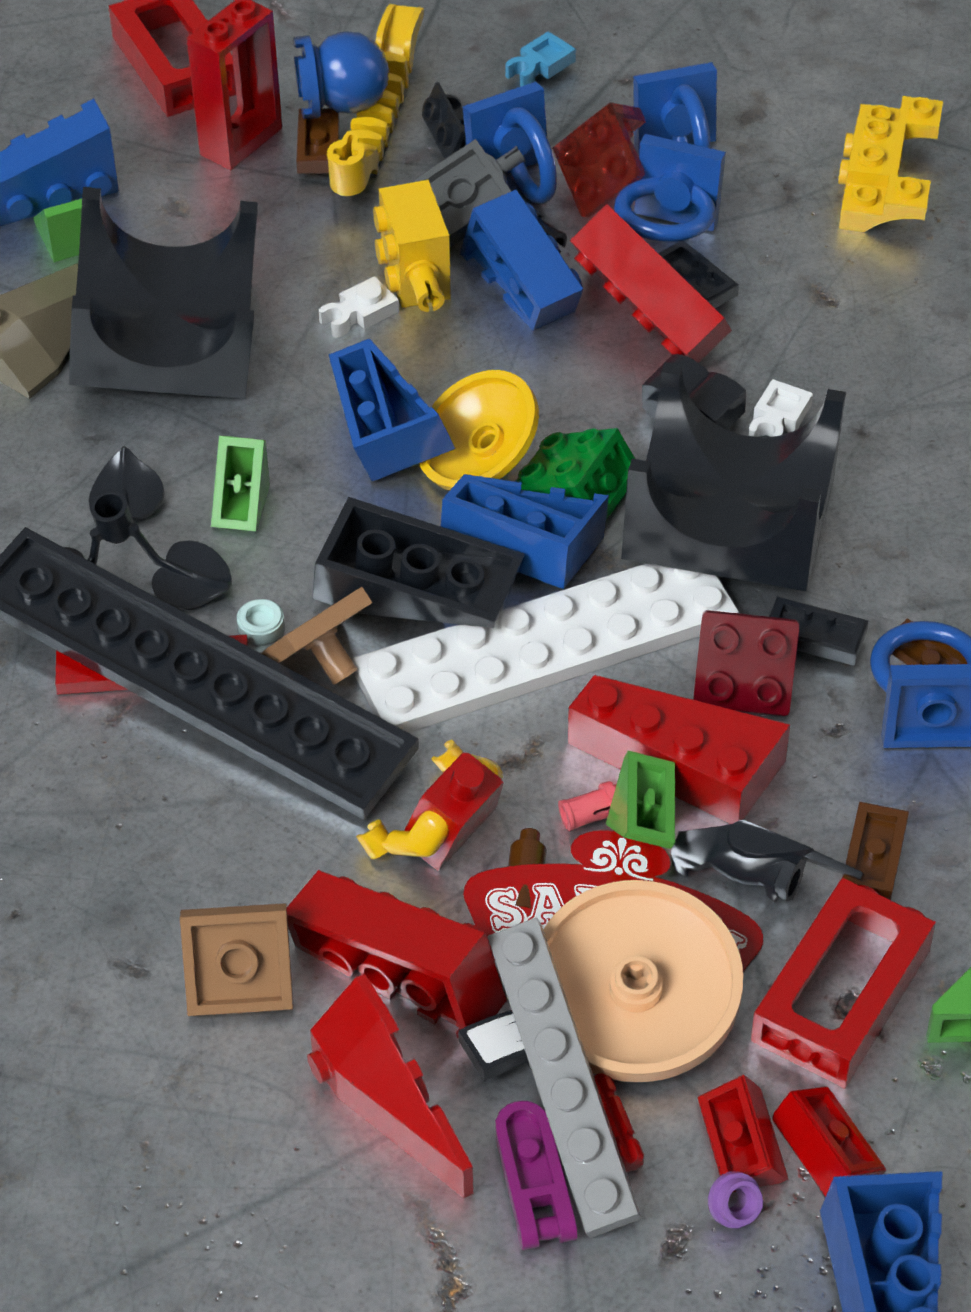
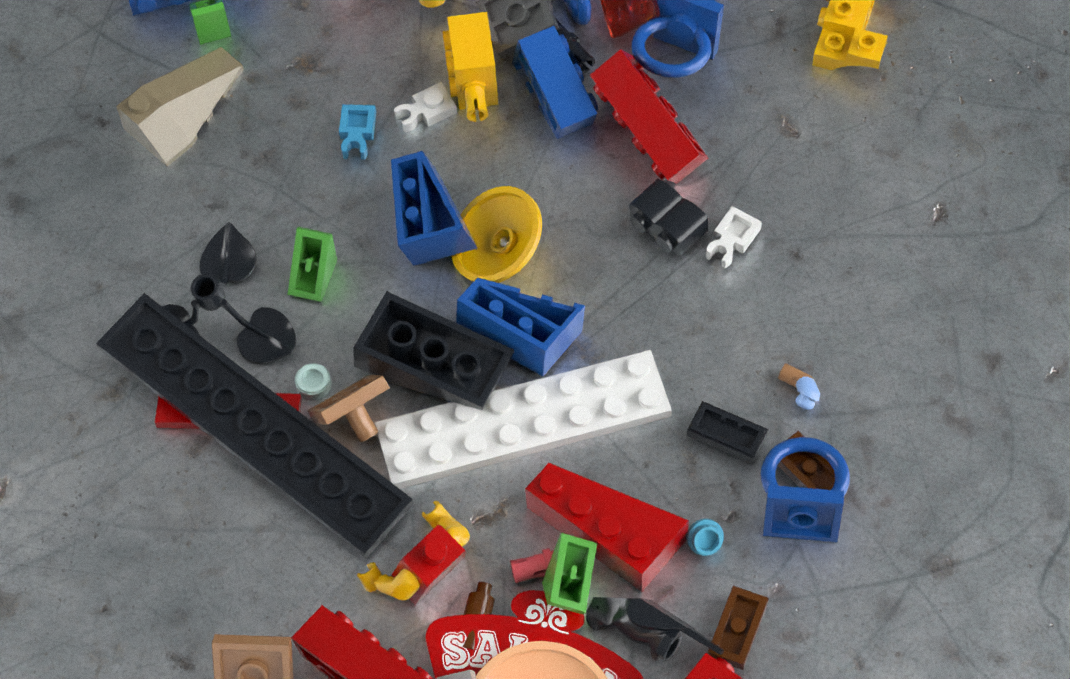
camera: 10 degrees right, 10 degrees up
black piece [69,187,258,399] -> none
green bracket [515,428,635,520] -> none
black piece [621,362,846,591] -> none
black plate [658,241,739,309] -> none
dark red bracket [693,610,799,716] -> none
none -> dark azure plate [339,104,377,160]
none -> medium azure plate [686,518,724,556]
none -> light blue arm [778,363,820,410]

